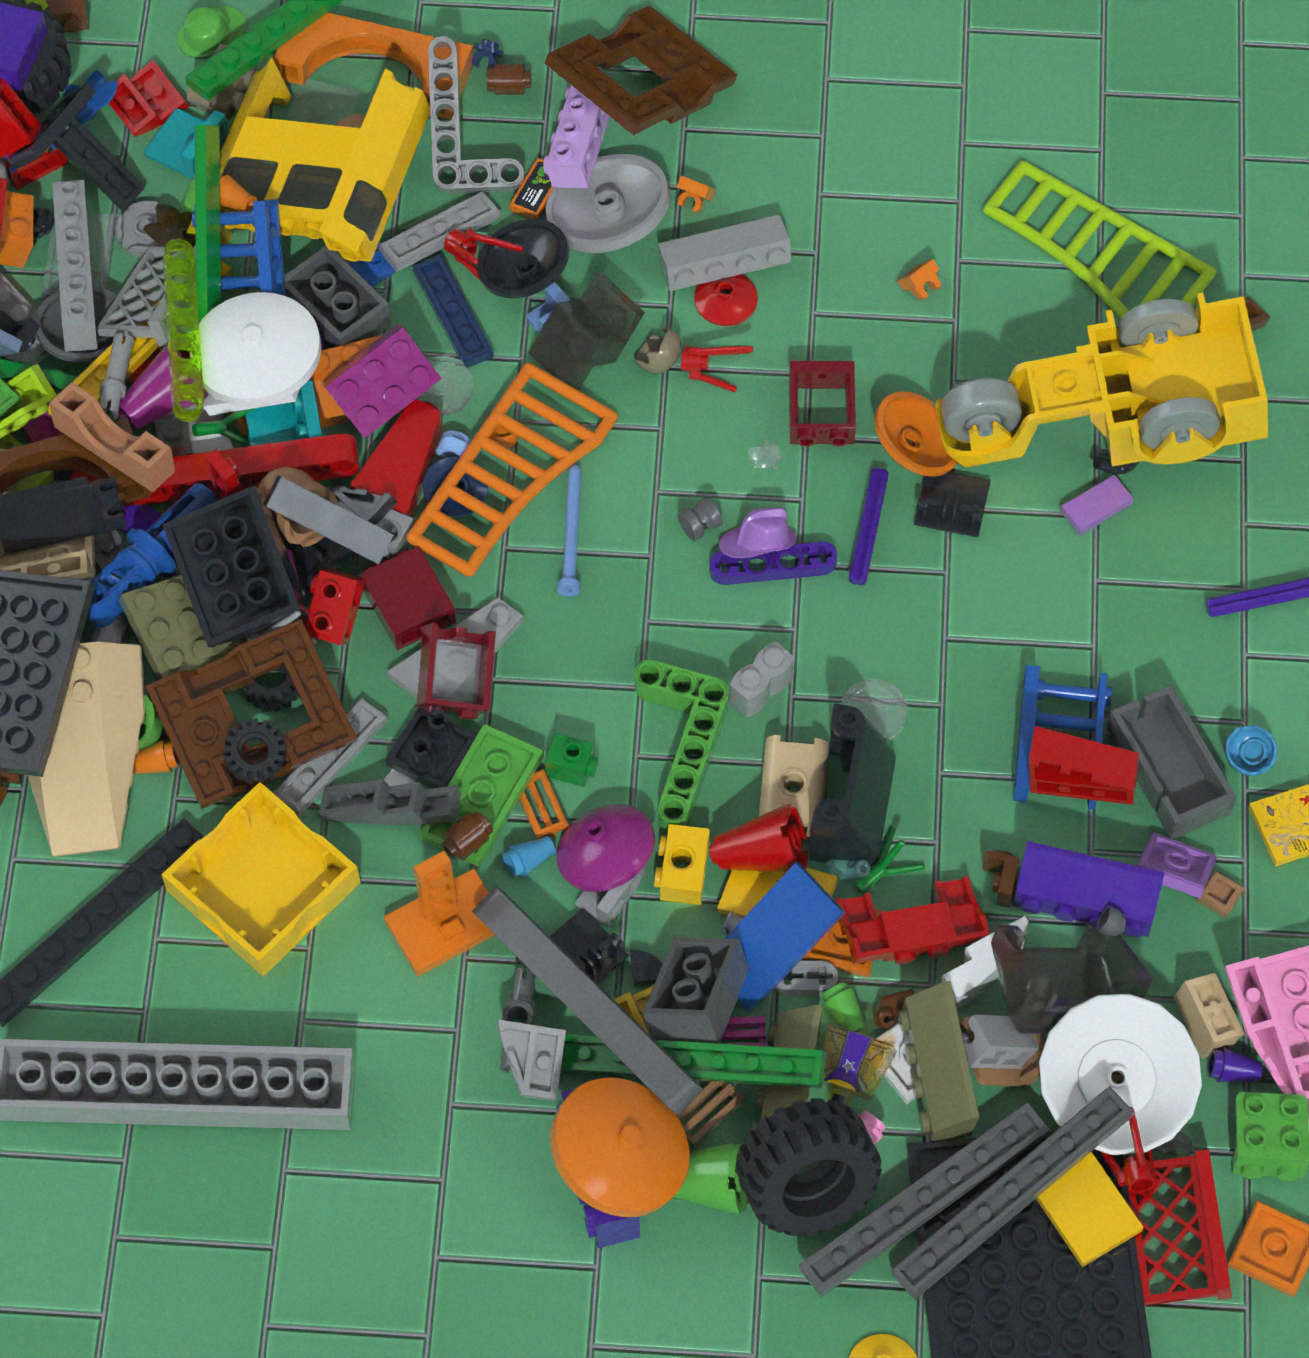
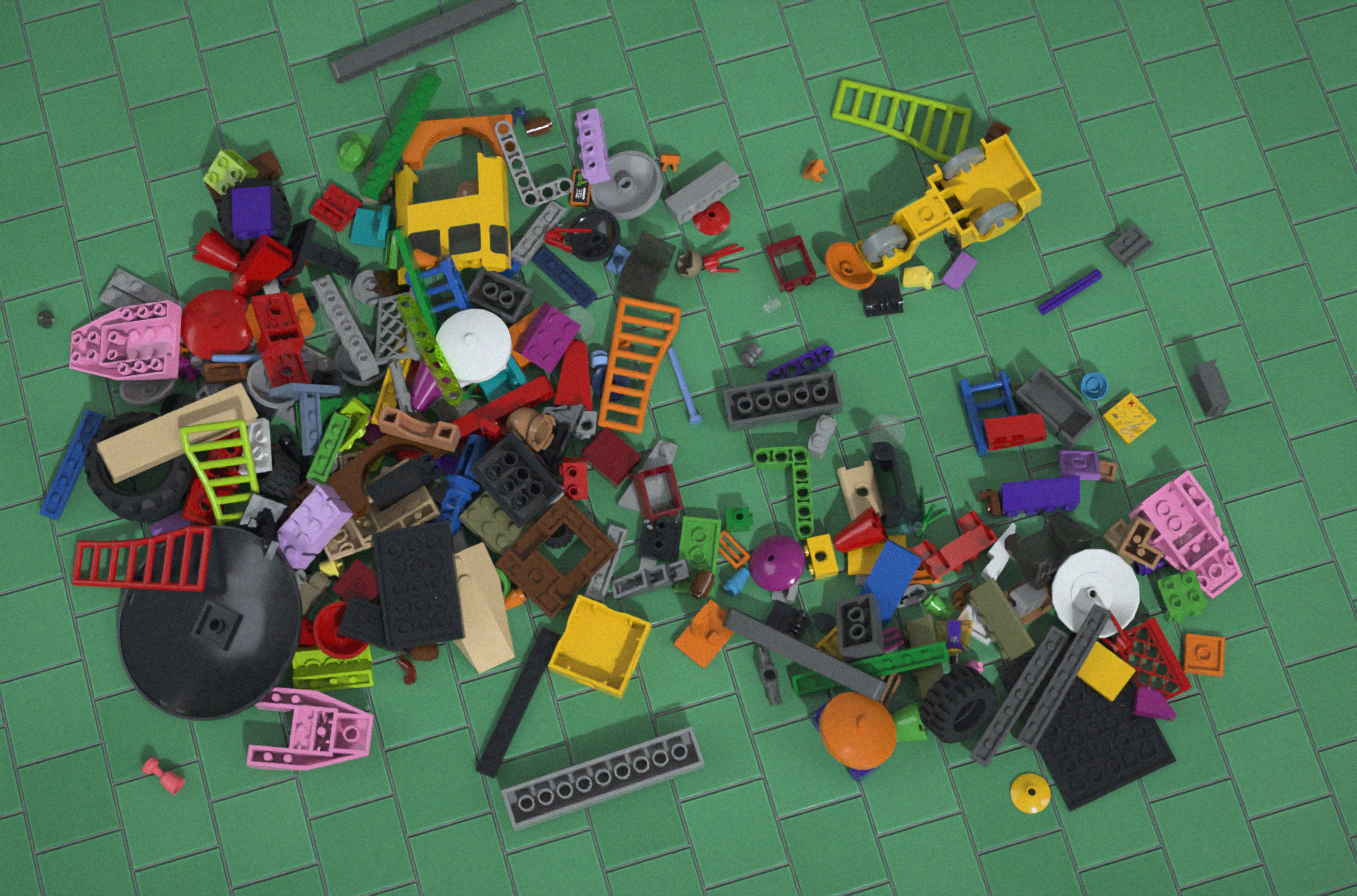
camera: 20 degrees left, 10 degrees up
blue plate [64,70,117,124] -> none
black tyre [224,718,286,784] -> none
tile [263,475,394,564] -> none
light grey wing [497,1020,566,1102] -> none
reddish brown piece [545,5,737,135] -> none
medium lavender piece [719,507,797,558] -> none
dark purple axle [849,468,889,586] -> none
dark grey hinge [1097,906,1126,937] -> none
none -> dark grey brick [722,370,843,432]
none -> light yellow bracket [903,266,934,290]
none -> medium nougat brick [1116,514,1163,570]
none -> magenta slope [1132,686,1176,722]

